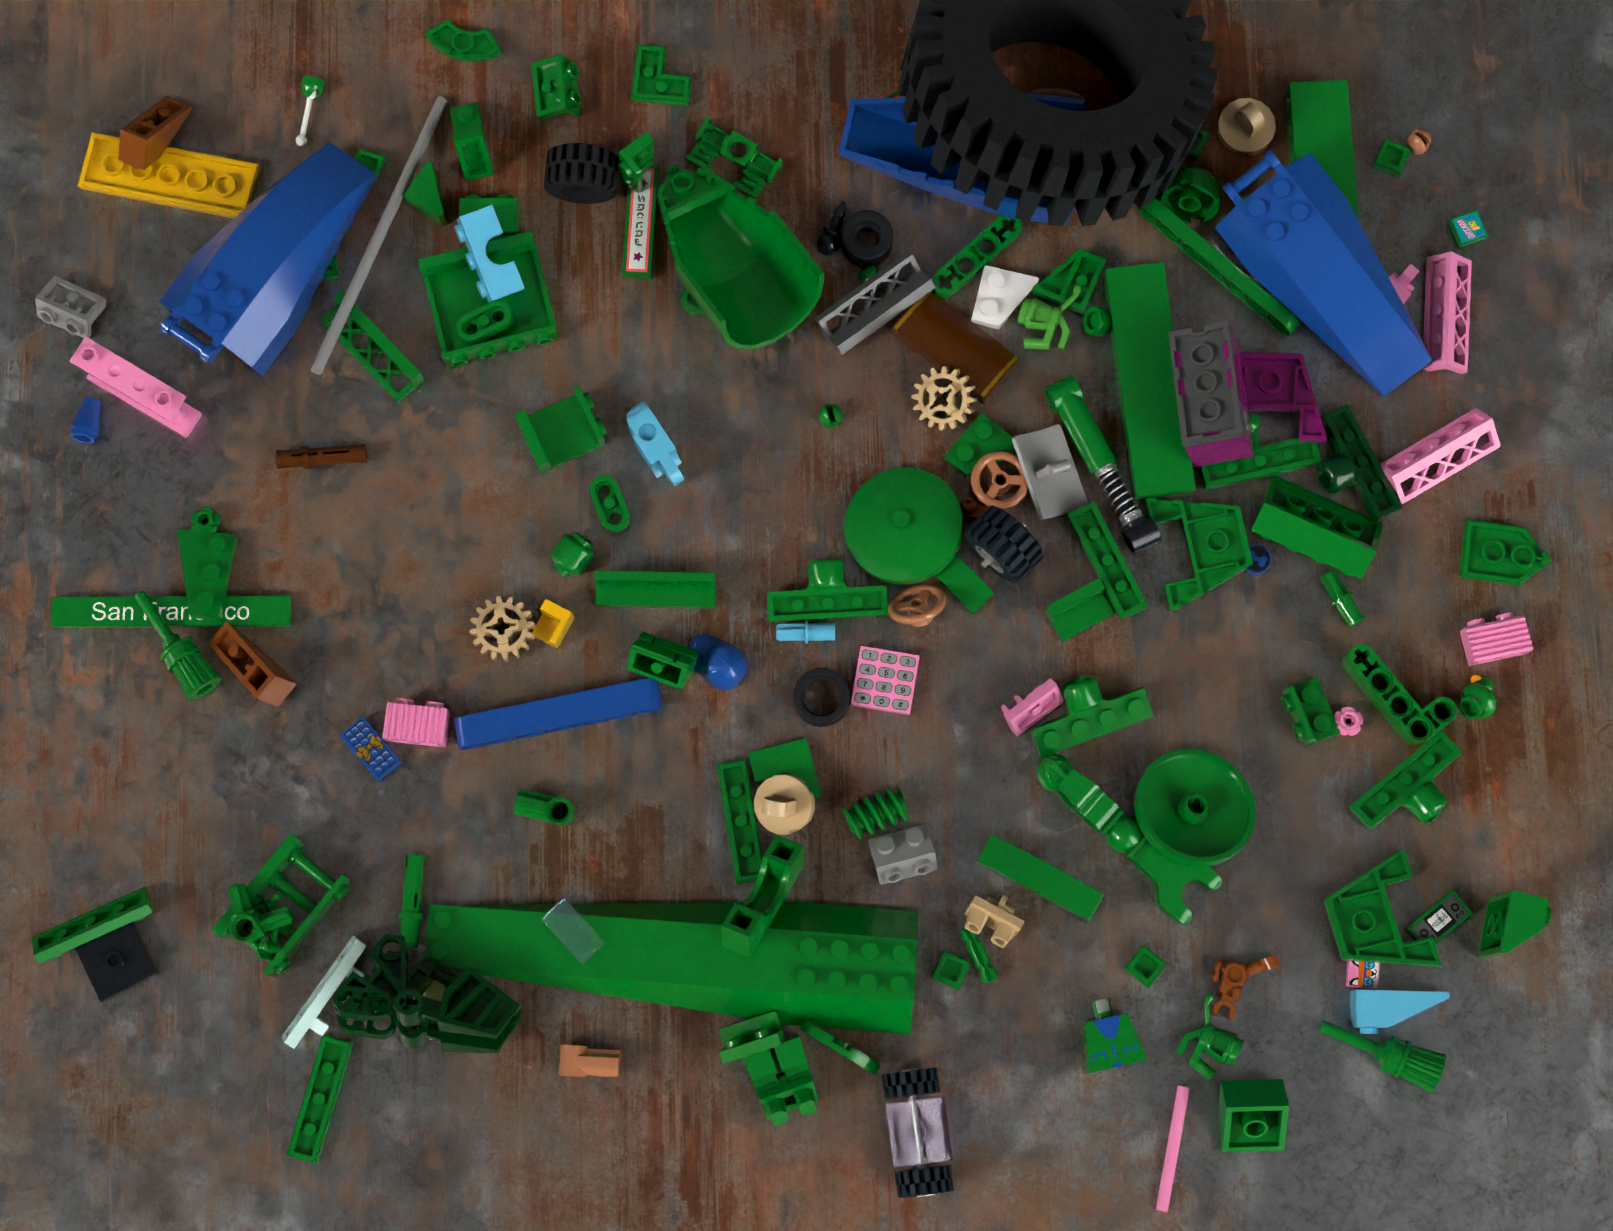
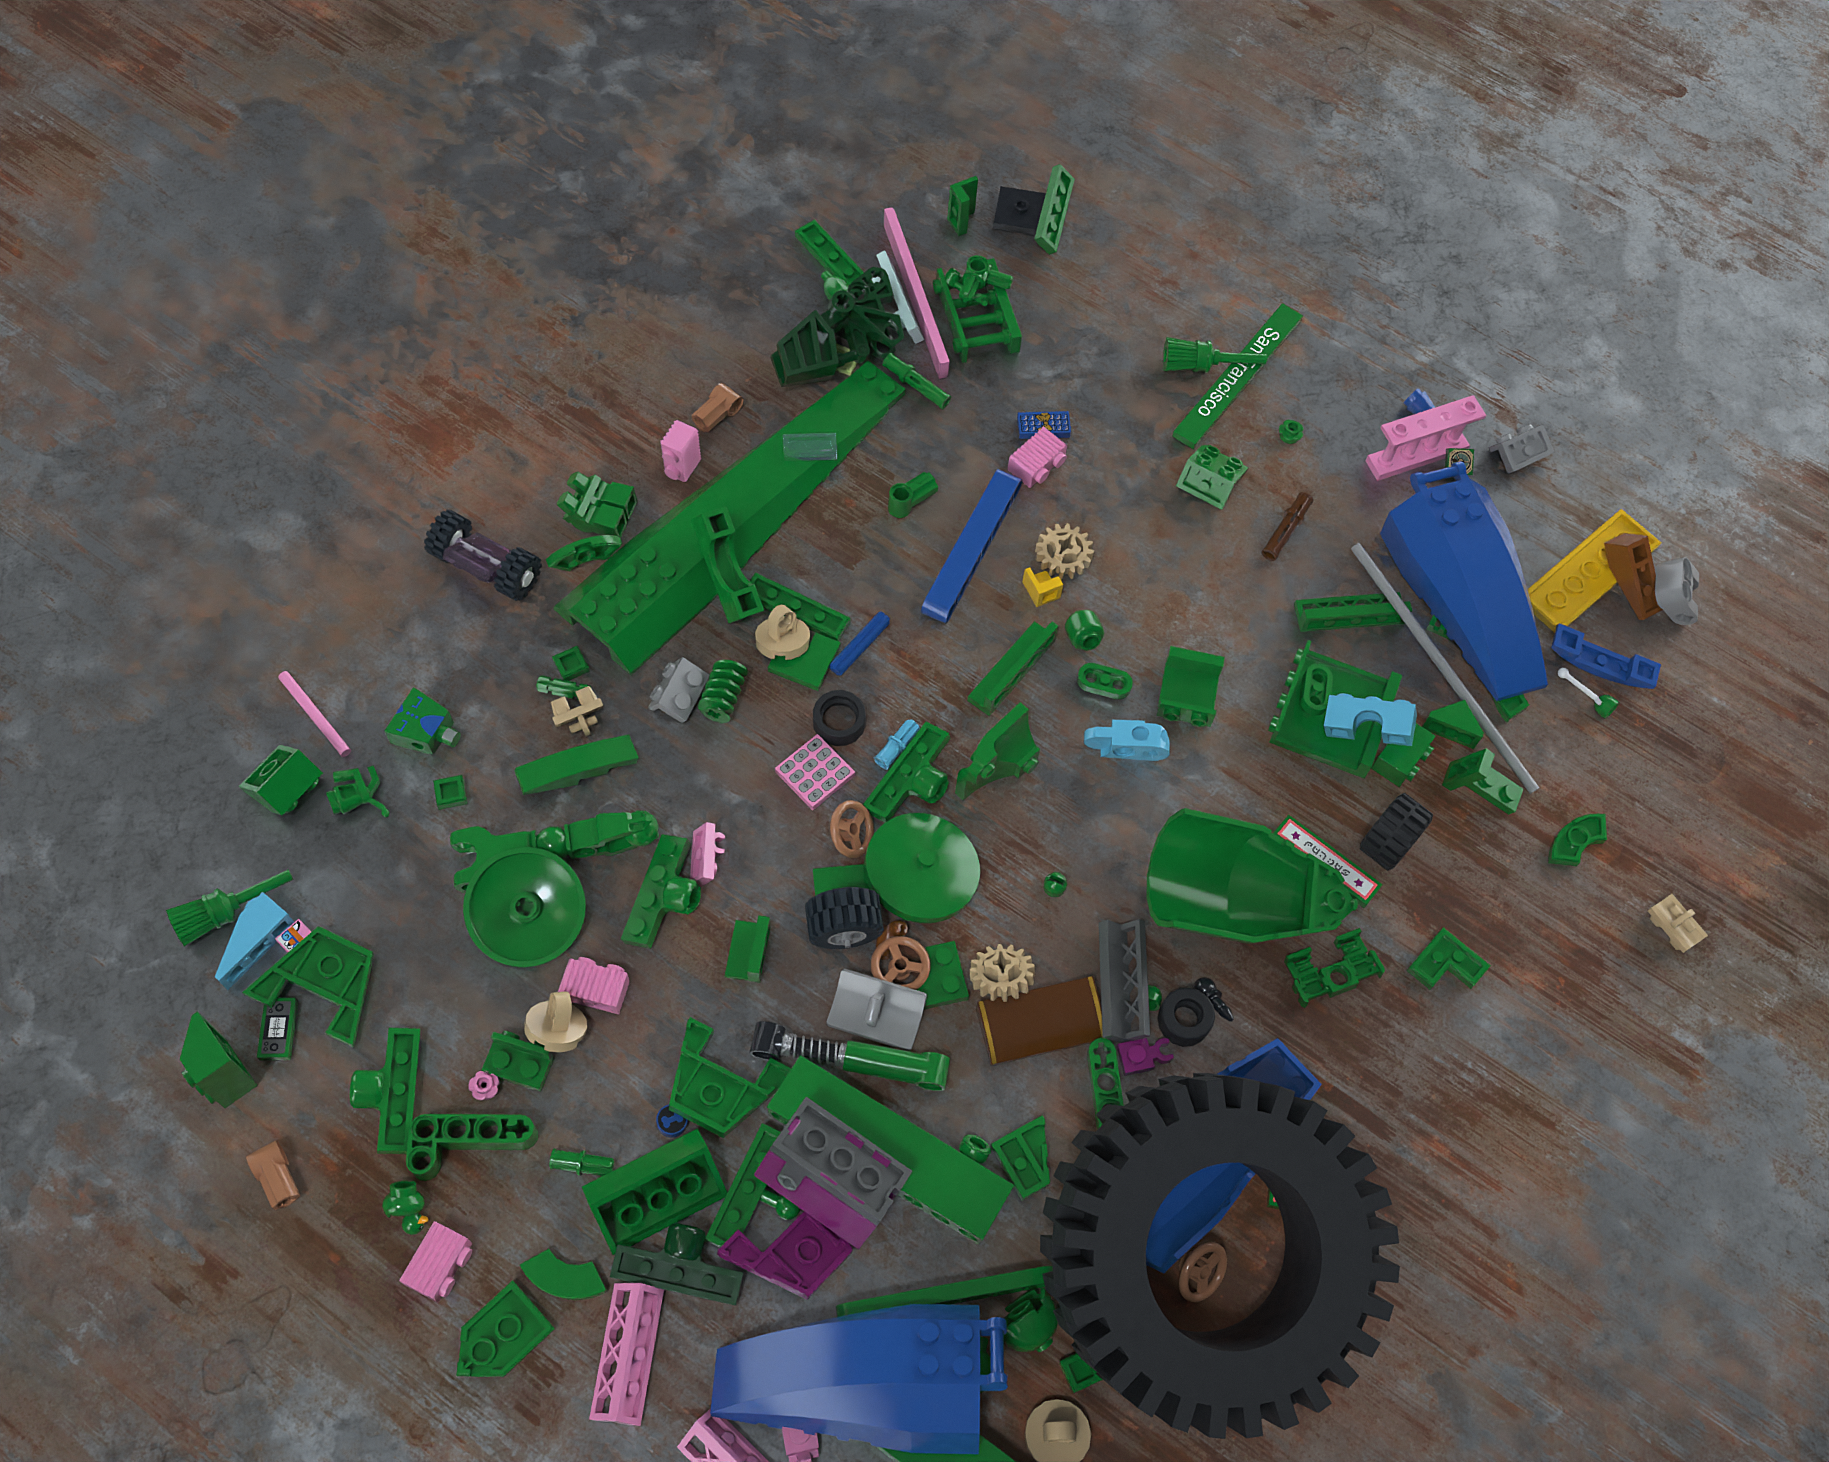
camera: 120 degrees right, 15 degrees down
green wing [177,529,238,621] -> none
dark orange slope [208,621,297,707] -> none
green bracket [531,54,582,121] -> none
green bracket [618,131,654,193] -> none
green brick [626,631,699,690] -> none
blue piece [688,634,749,690] -> none
green bracket [719,1010,787,1064] -> none
white wing [971,265,1039,329] -> none
bright green piece [1018,285,1081,350] -> none
green plate [1066,501,1148,621] -> none
dark orange piece [1211,954,1280,1020] -> none
none -> nougat piece [246,1140,300,1210]
none -> green tile [520,1249,607,1300]
none -> tan tile [524,991,587,1052]
none -> bright pink brick [558,957,630,1015]
none -> bright pink brick [660,420,702,482]
none -> green plant [821,271,852,300]
none -> blue axle [830,612,890,676]
none -> bright pink tile [884,207,950,379]
none -> green panel [947,176,978,236]
none -> green slope [955,702,1040,801]
none -> magenta plate [1116,1038,1174,1076]
none -> green bracket [1176,445,1248,510]
none -> tile [1445,448,1474,476]
none -> blue slope [1551,623,1661,689]
none -> light grey piece [1655,557,1699,625]

